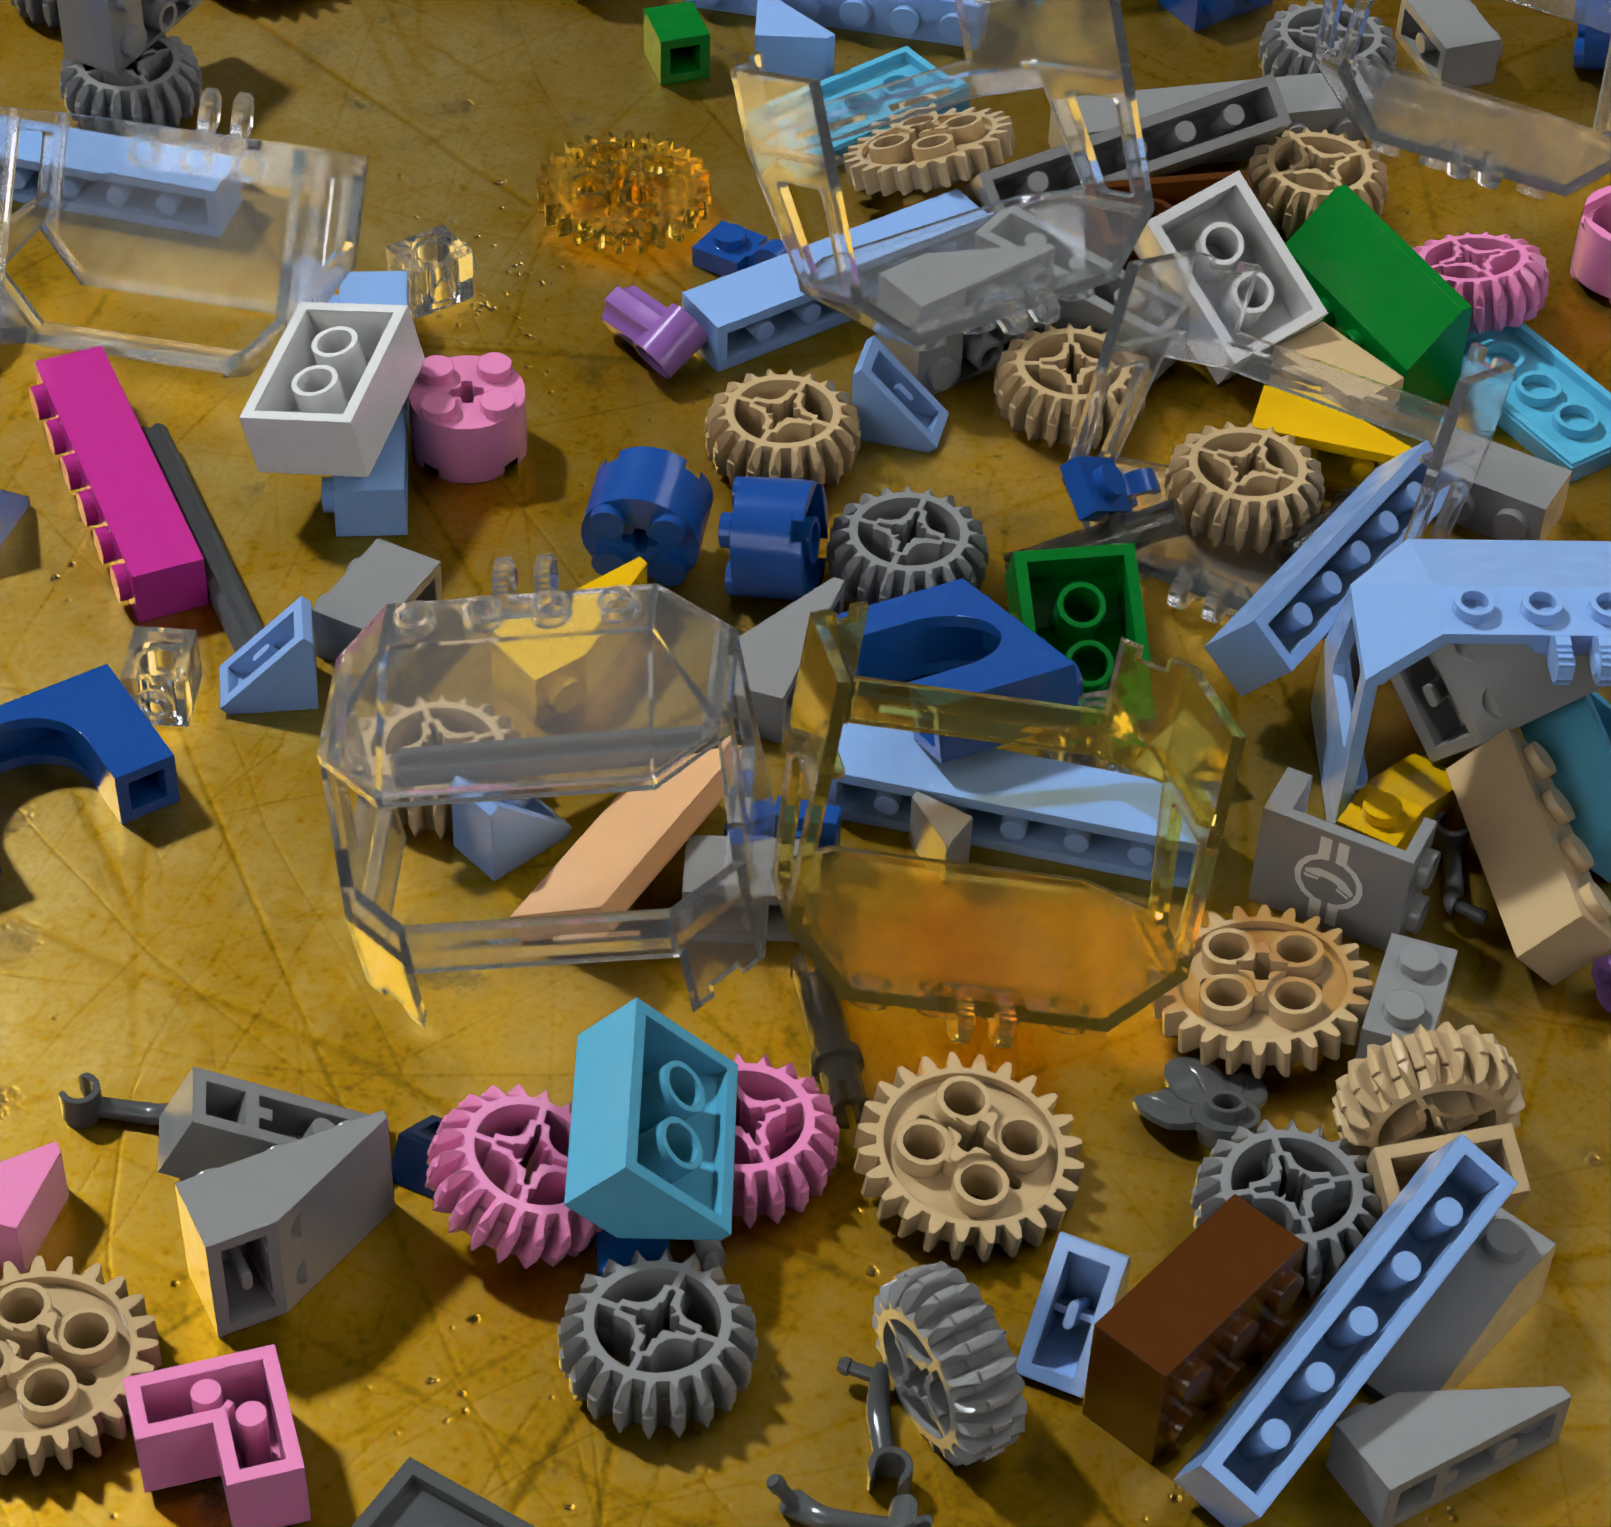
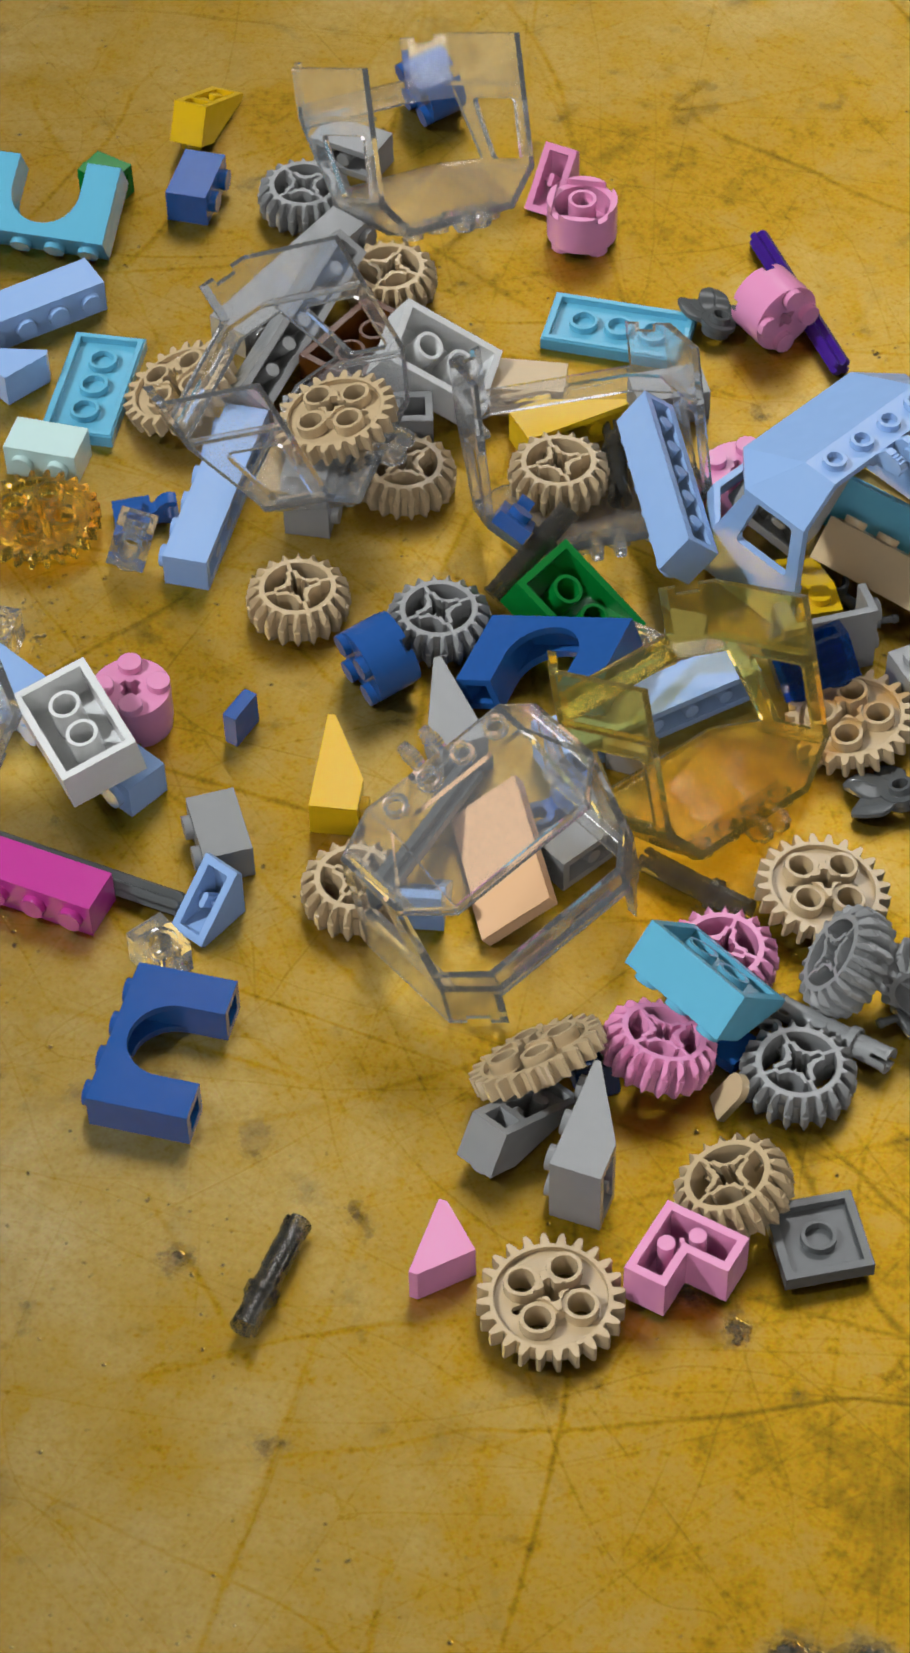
camera: 40 degrees left, 5 degrees up
dark grey piece [58,1072,168,1129] -> none
blue brick [581,446,713,586] -> none
medium lavender piece [601,284,708,379] -> none
light blue slope [851,335,949,453] -> none
green slope [1285,184,1473,415] -> none
bright pink gear [1413,231,1549,335] -> none
none -> light aqua brick [3,416,92,486]
none -> clear brick [106,505,159,573]
none -> blue tile [223,689,259,747]
none -> tan gear [274,370,399,466]
none -> tan gear [469,1013,608,1103]
none -> tan gear [673,1132,795,1238]
none -> tan piece [709,1073,750,1122]
none -> clear blue brick [764,620,862,703]
none -> light grey pin [770,993,897,1074]
none -> light grey gear [799,904,897,1019]

